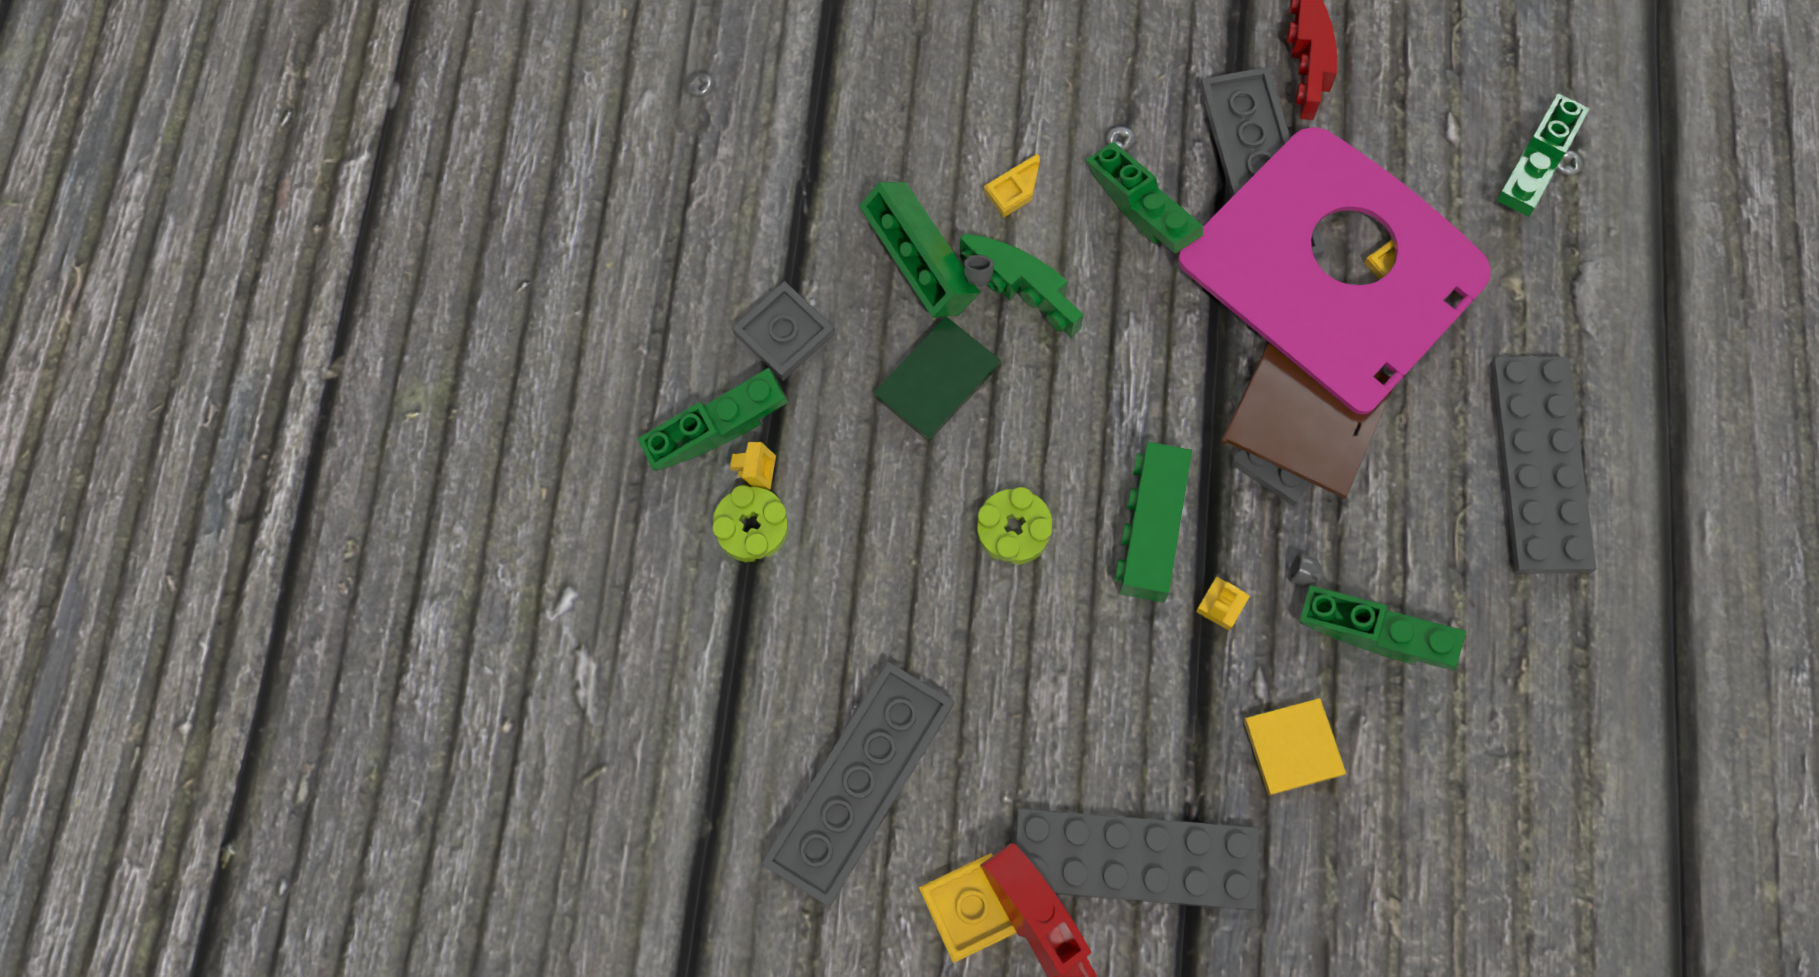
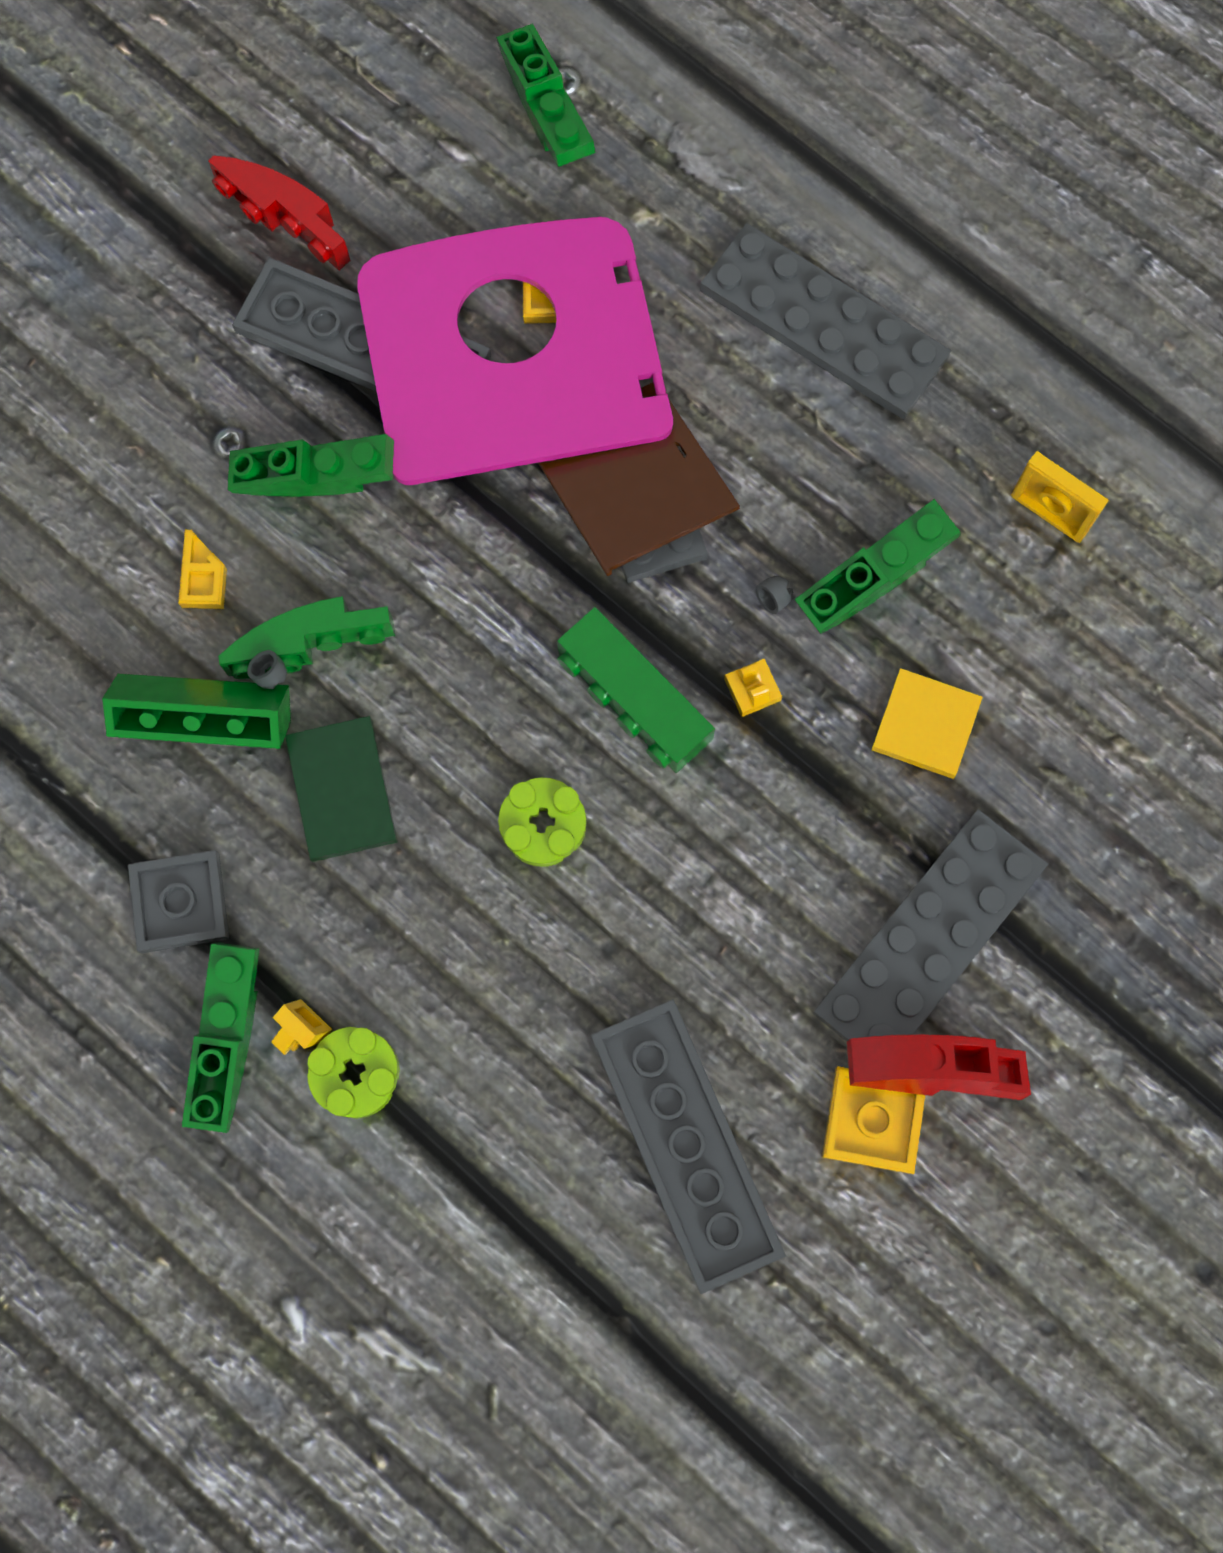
camera: 55 degrees left, 5 degrees up
none -> yellow tile [1011,451,1109,543]

